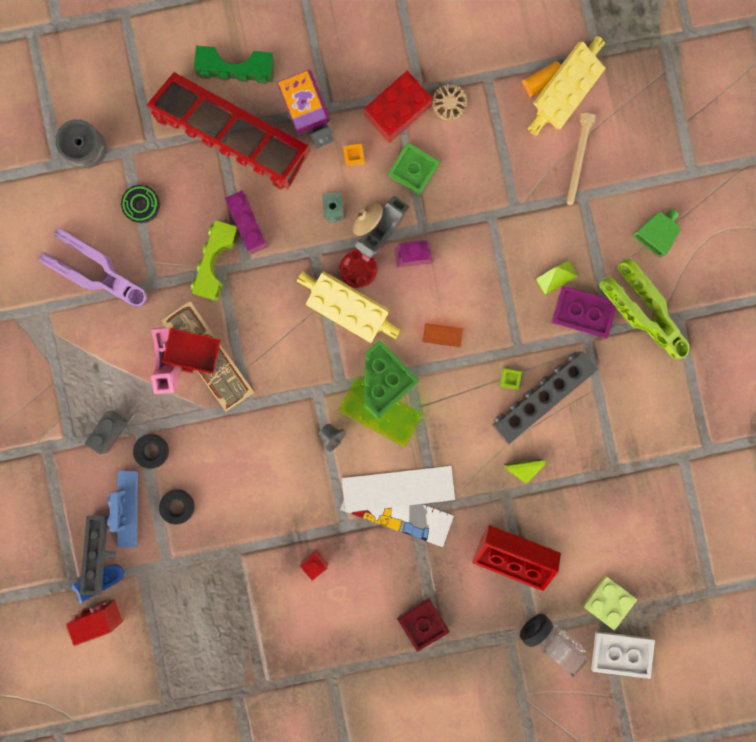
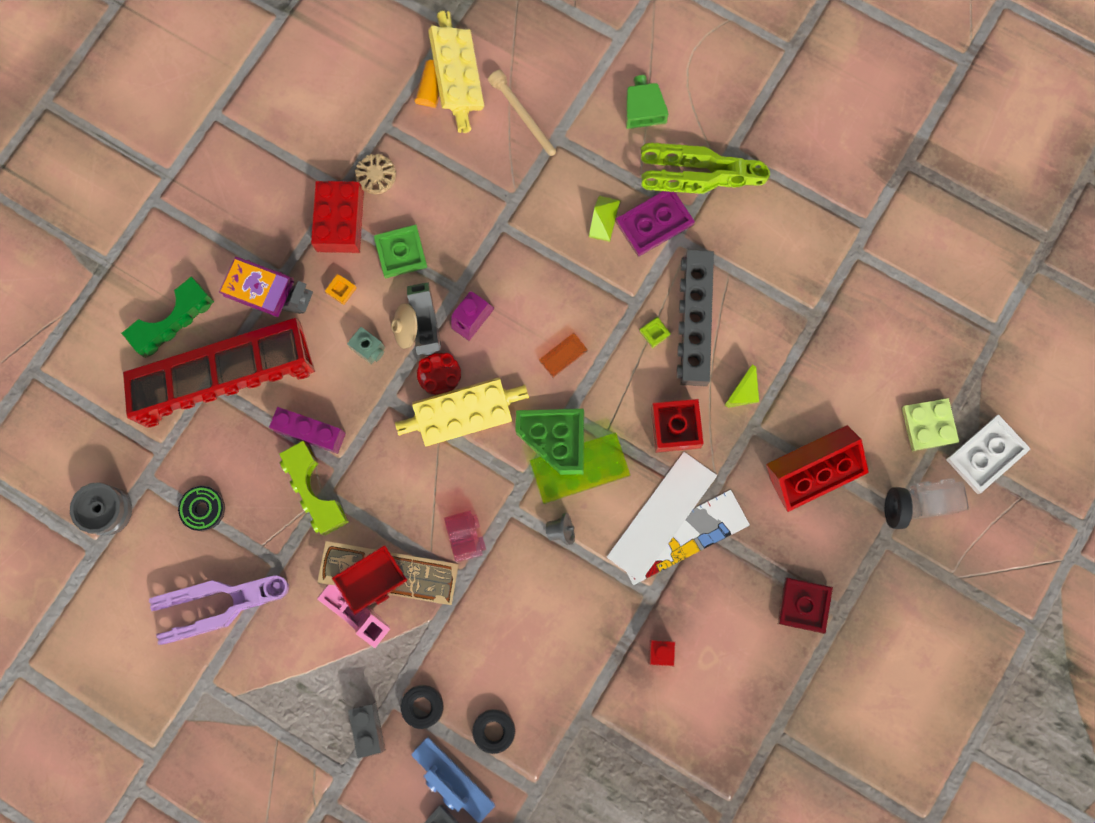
camera: 40 degrees left, 10 degrees down
none -> clear pink brick [444,510,486,563]
none -> red brick [651,399,704,453]

